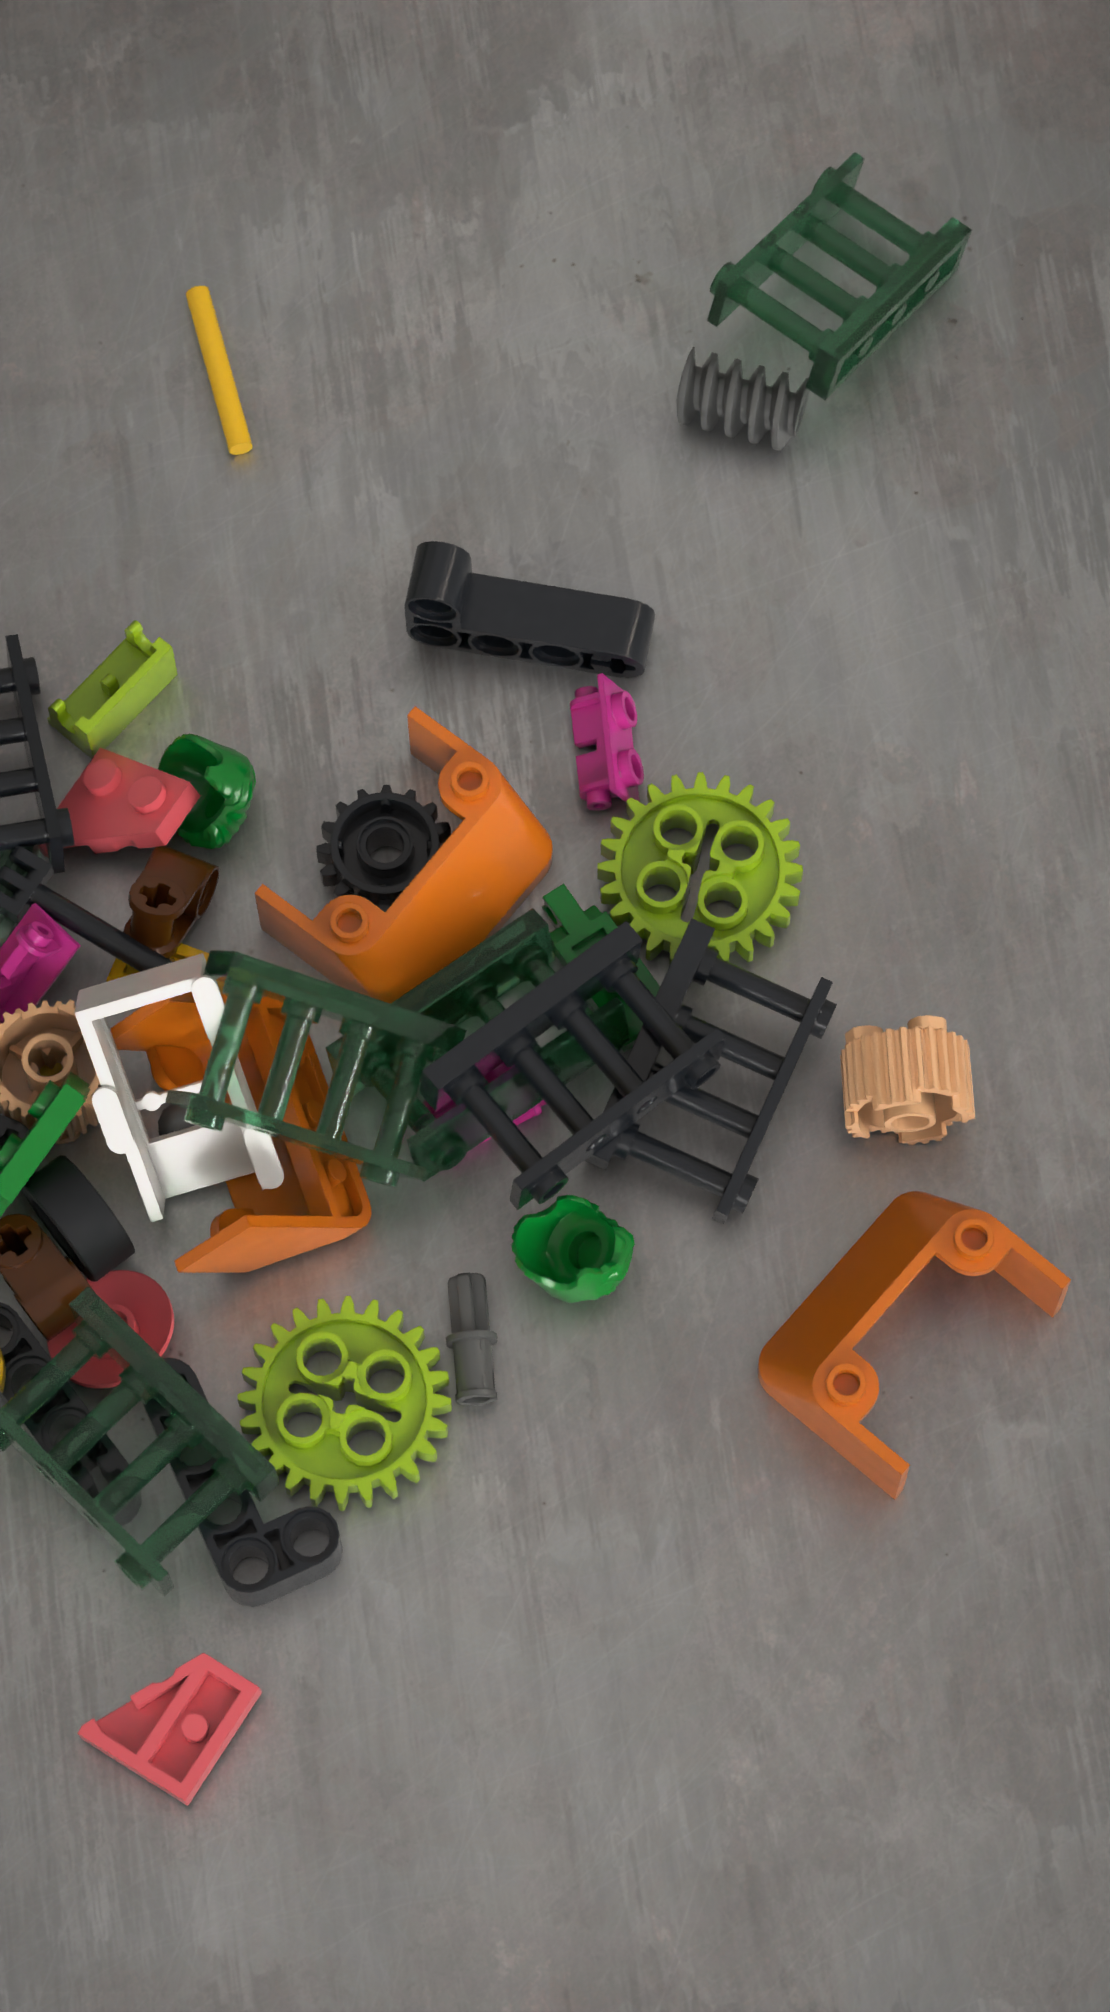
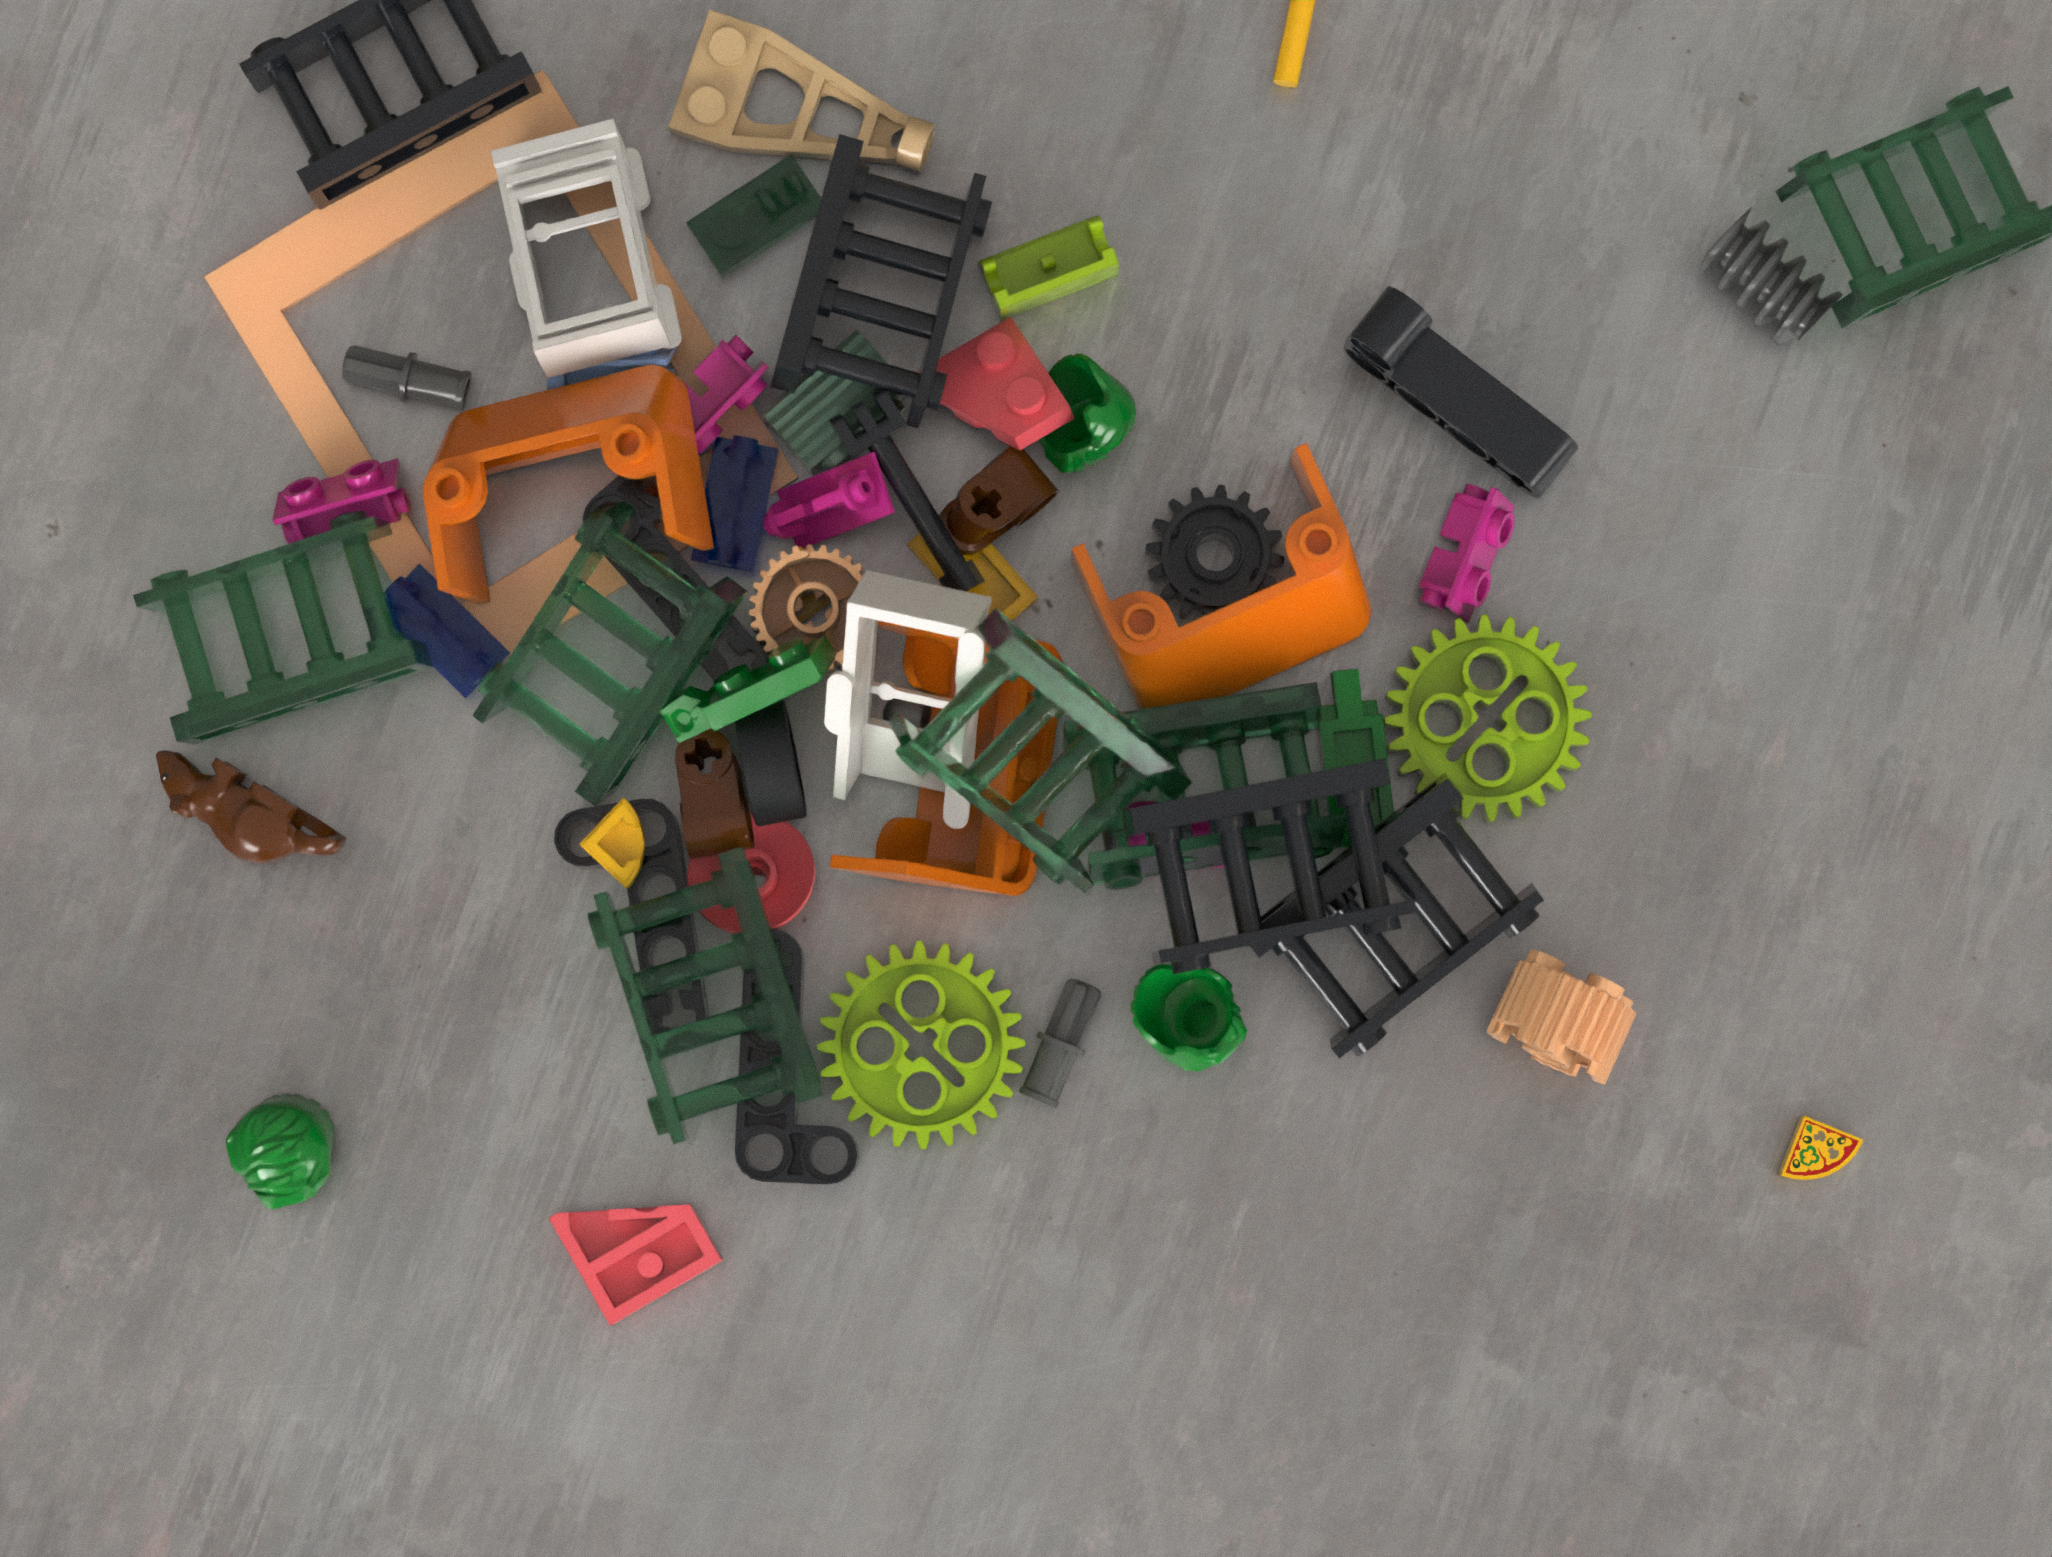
camera: 25 degrees right, 15 degrees up
orange windscreen [758,1191,1071,1500] -> none

